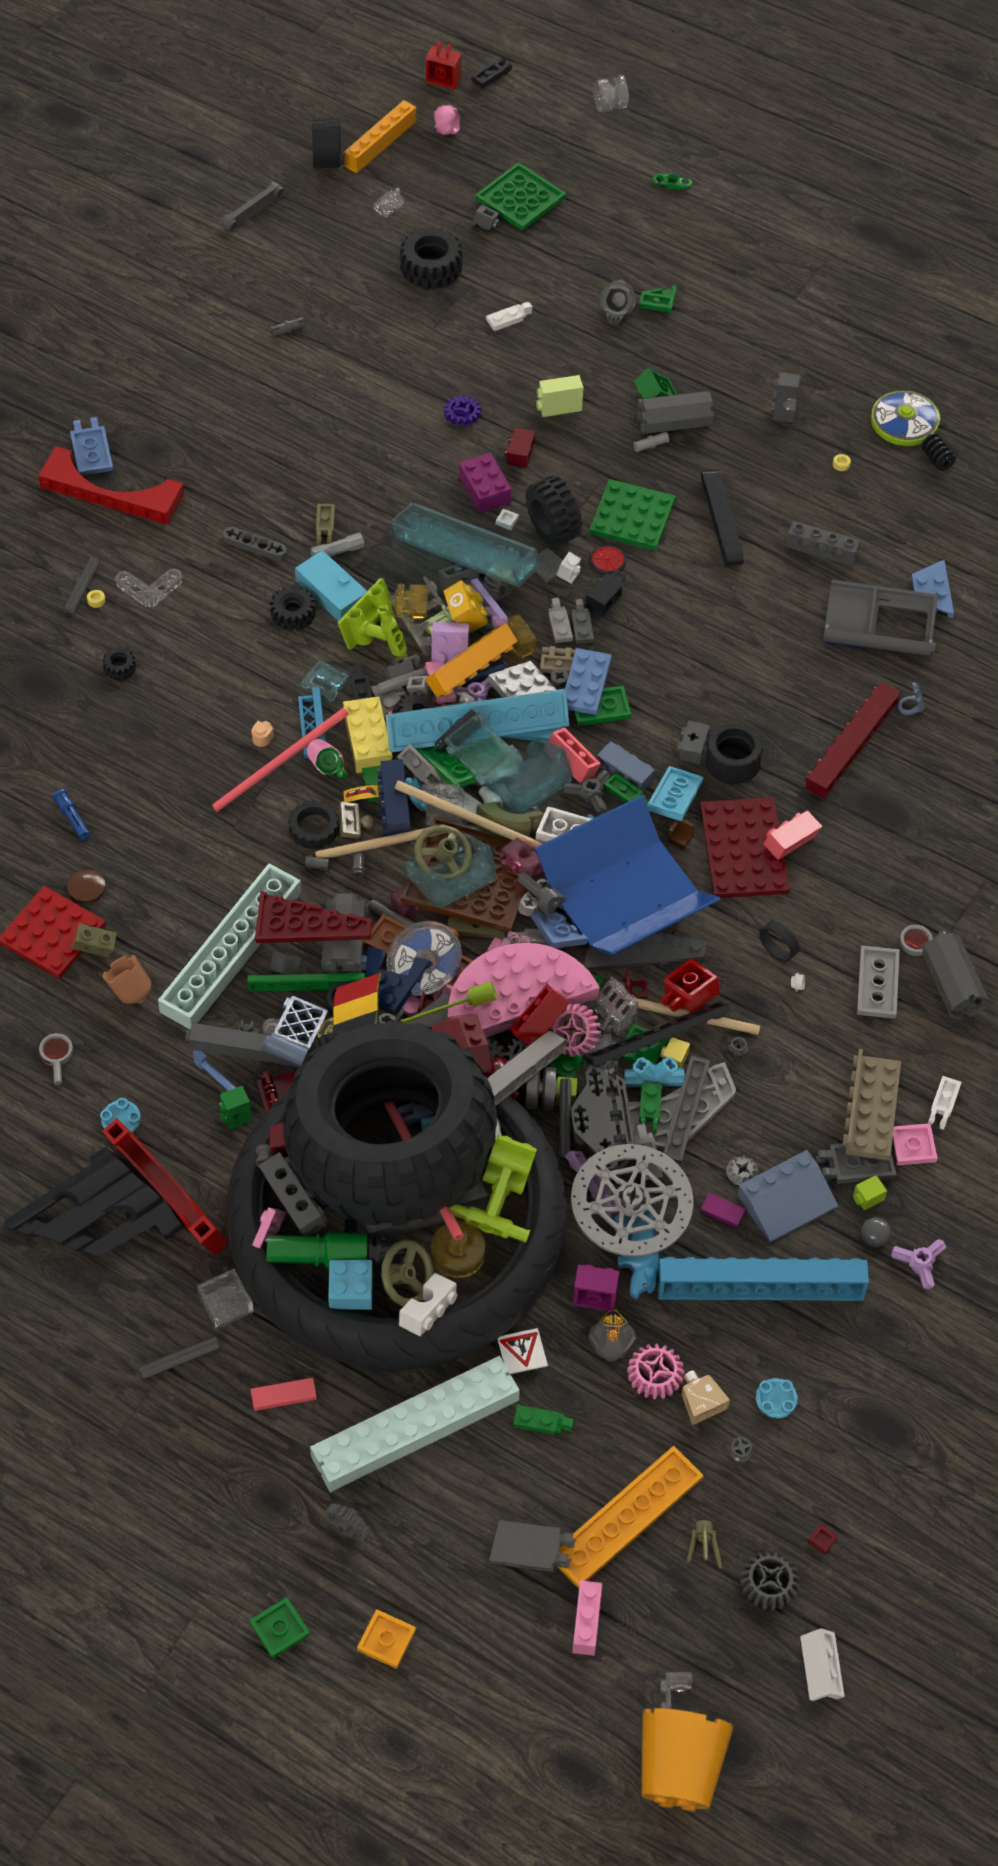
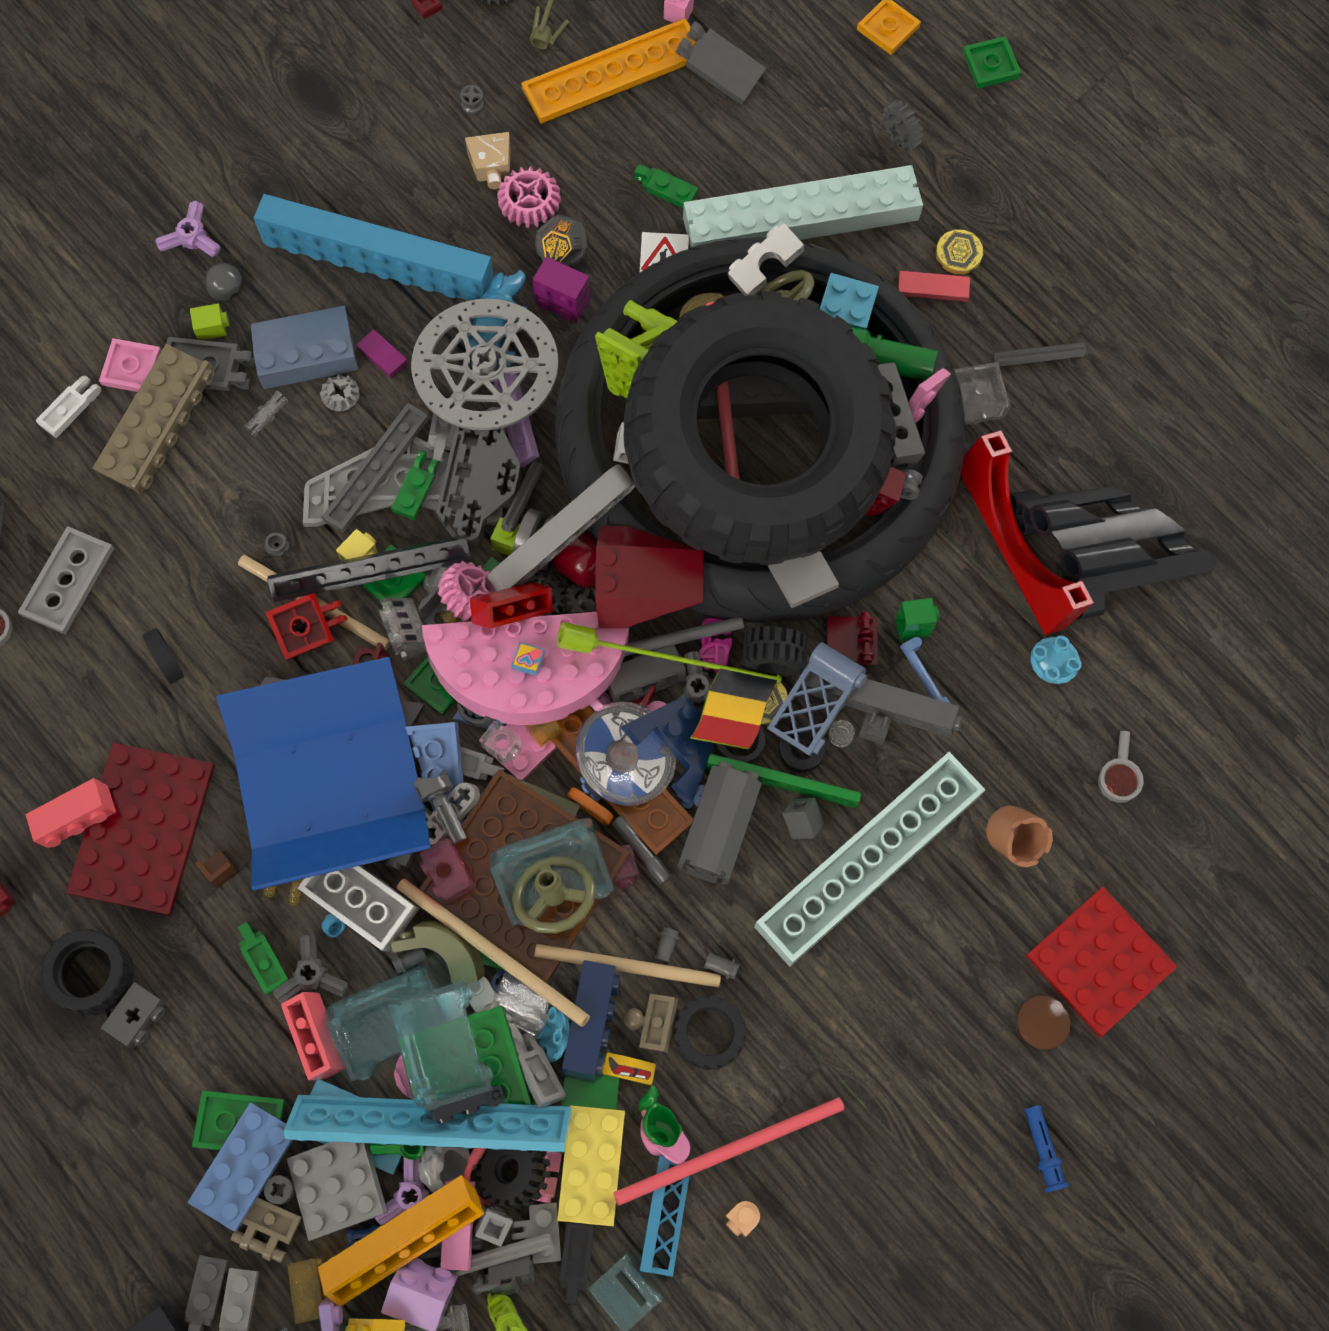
camera: 165 degrees left, 15 degrees up
olive brick [71,923,117,958] -> none
dark red wing [255,891,372,943] -> none
sand blue brick [597,741,655,791] -> none
medium azure piece [624,1056,685,1088] -> none
medium azure tile [647,766,704,821] -> none
medium azure dish [756,1378,798,1418] -> none
white plate [791,973,805,992] -> none
none -> clear pin [244,390,288,437]
none -> tile [512,642,545,676]
none -> light yellow tile [936,230,983,275]

